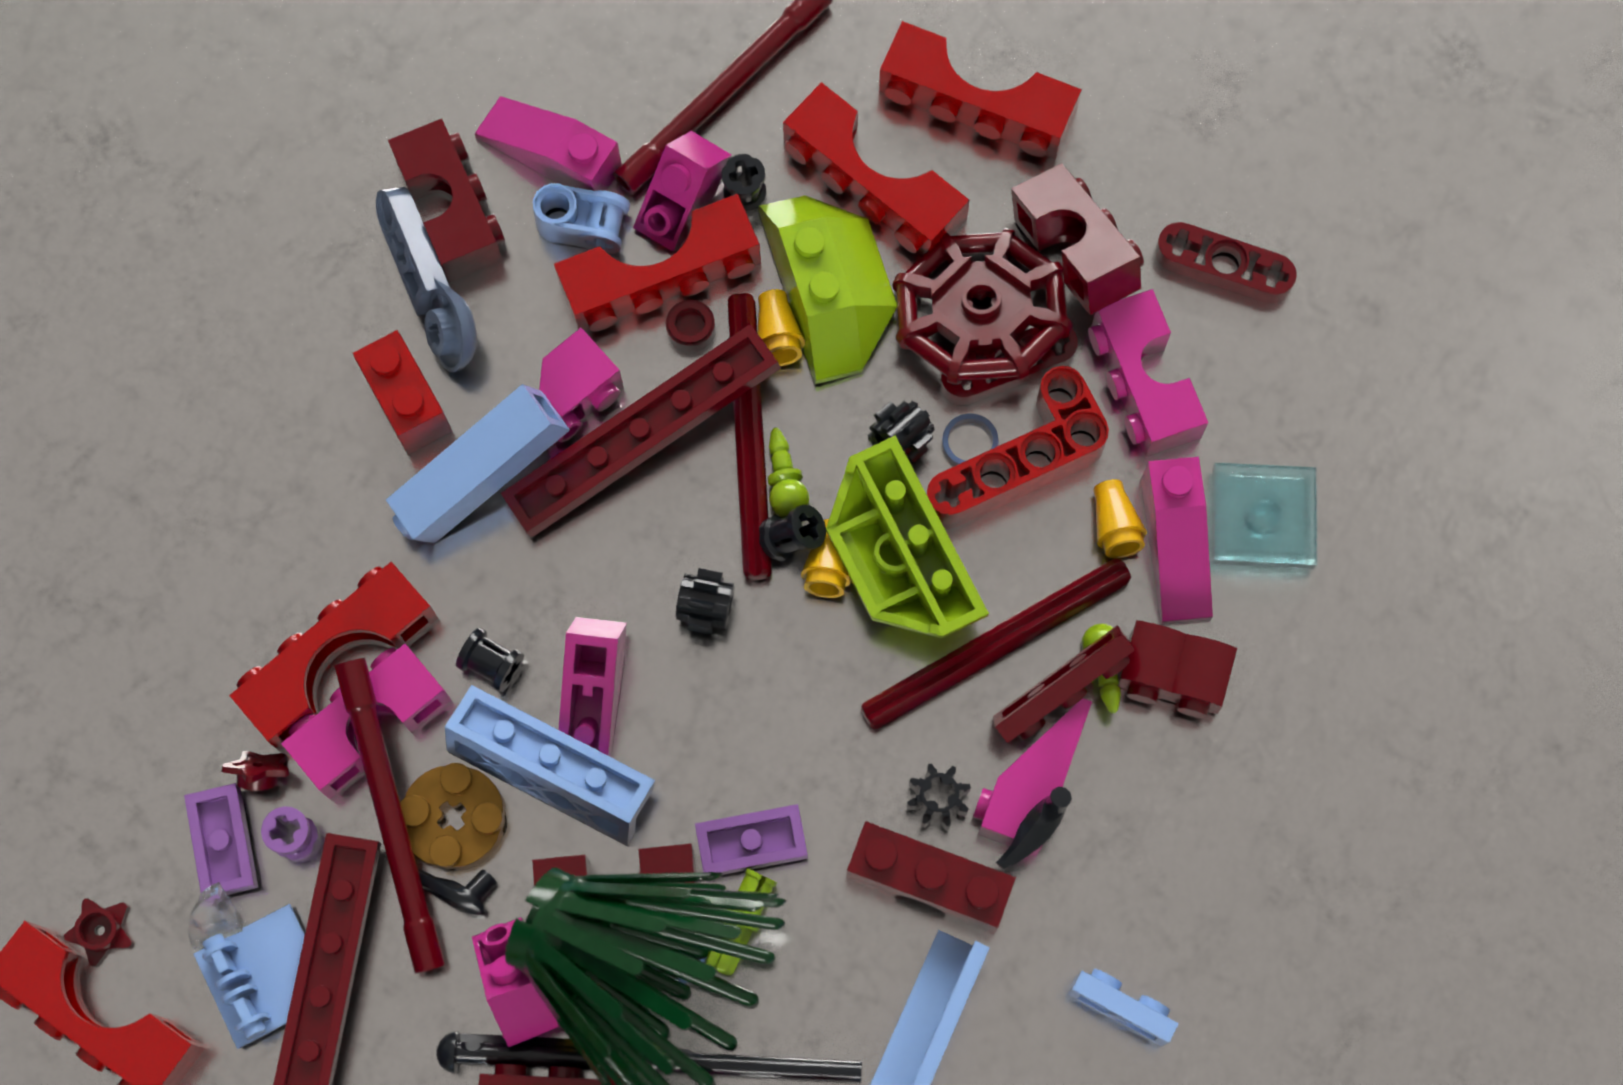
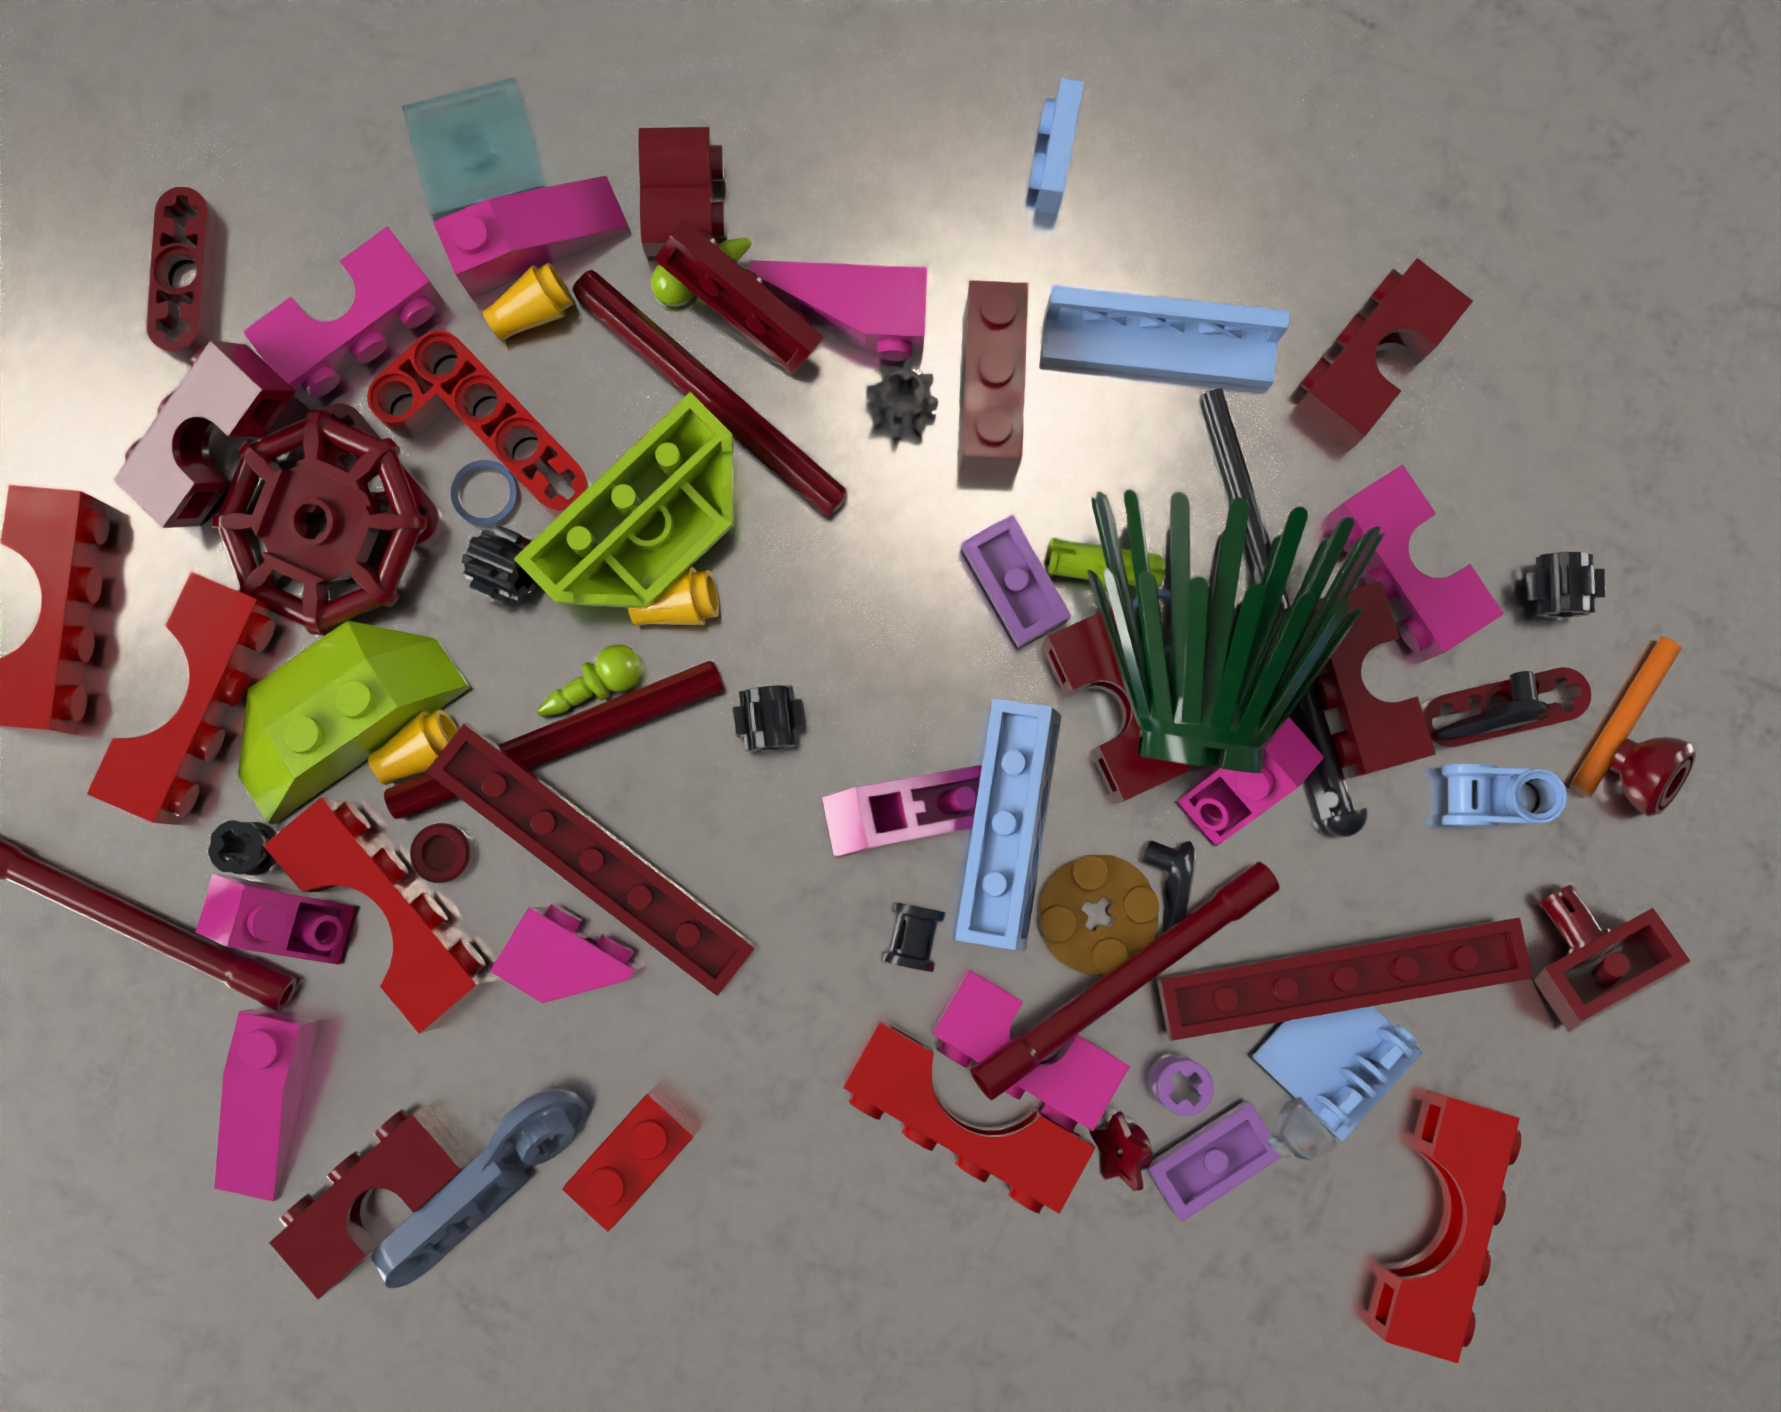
camera: 115 degrees left, 10 degrees up
dark red plate [64,898,132,966] -> none
light blue brick [386,384,570,543] -> none
light blue piece [533,183,630,254] -> none
black bush [759,505,826,561] -> none
black bar [996,787,1072,869] -> none

